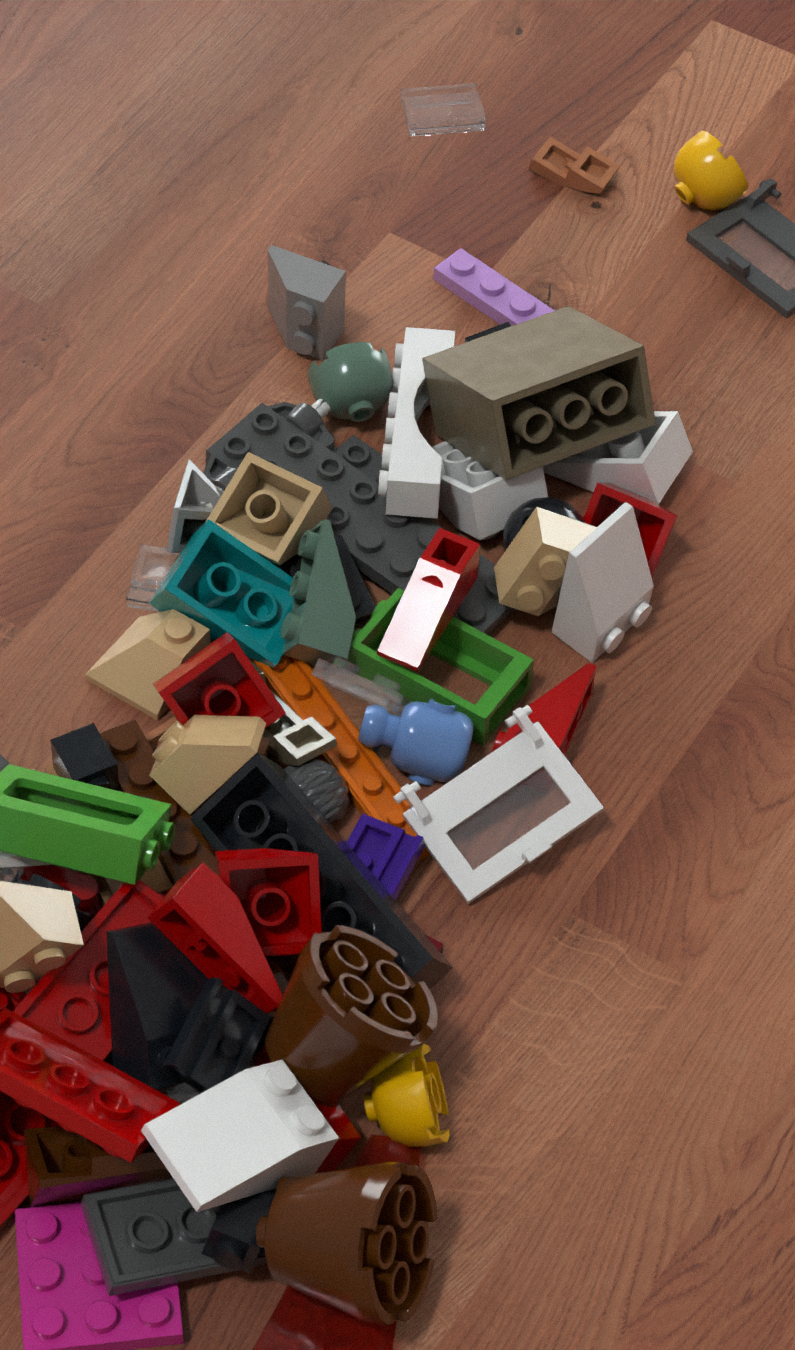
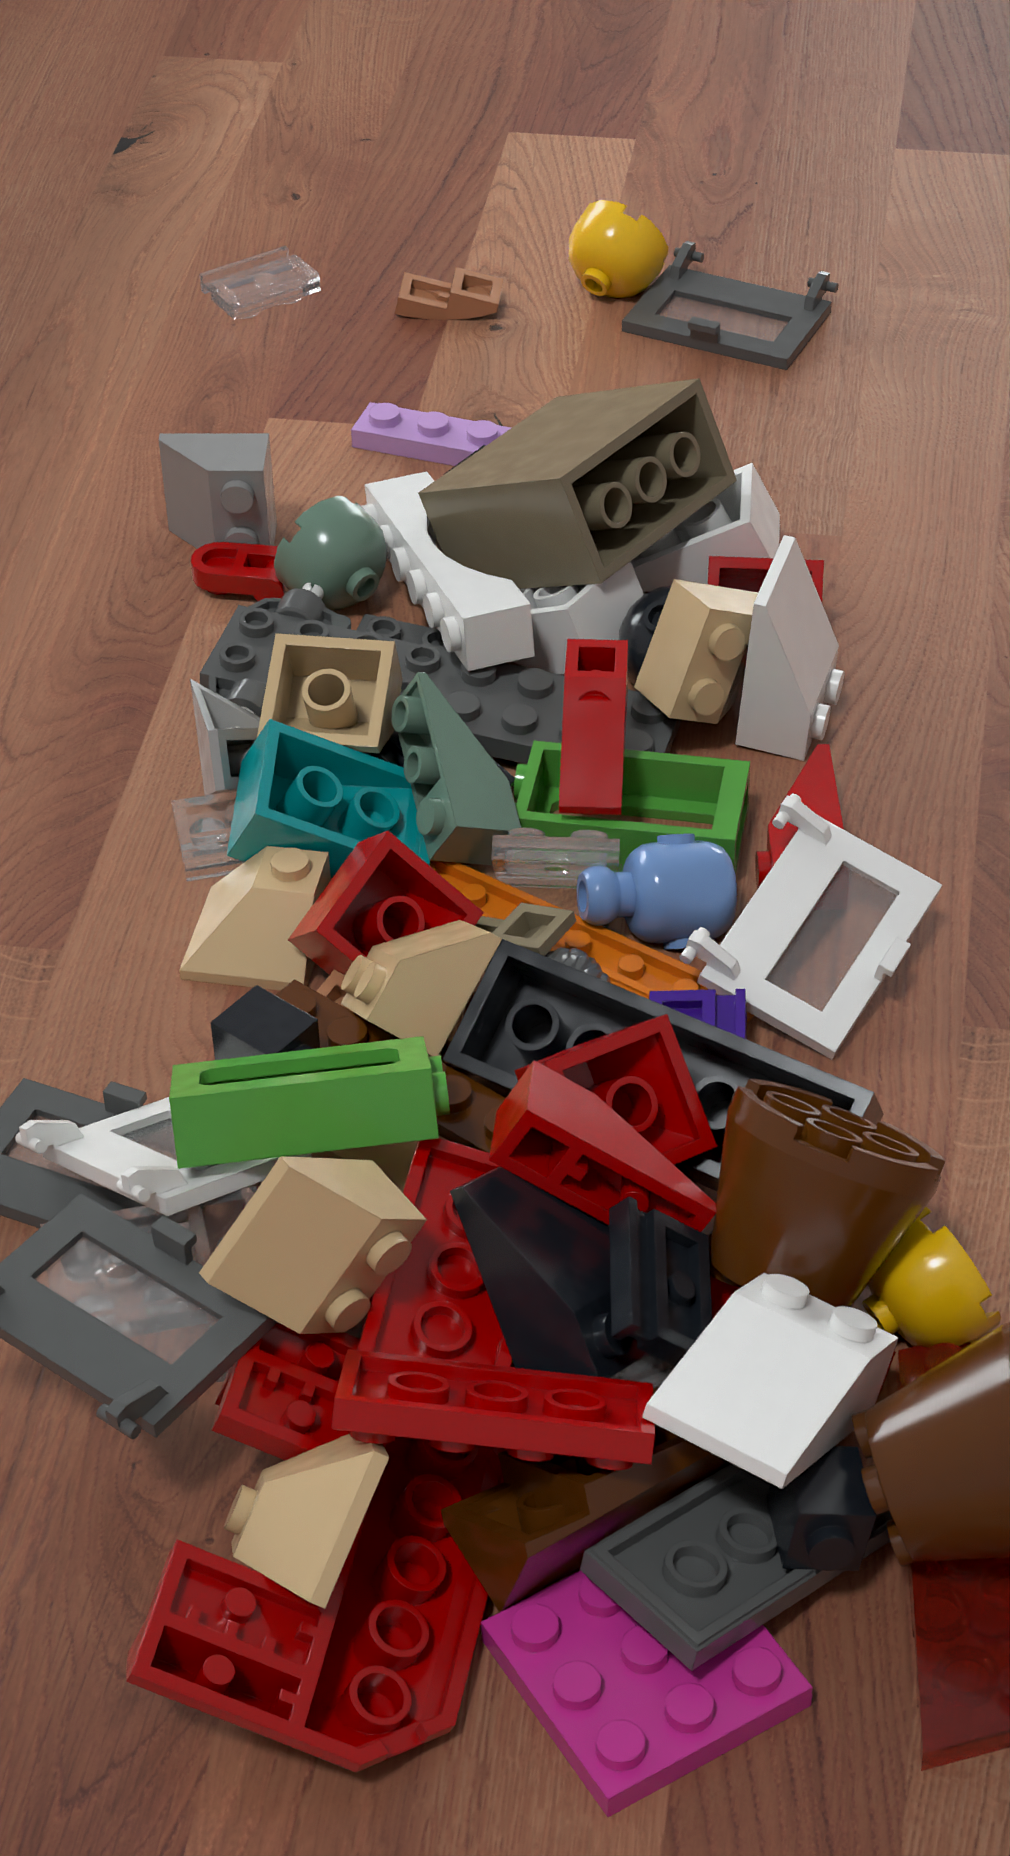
camera: 20 degrees left, 10 degrees down
none -> red plate [191,542,287,601]

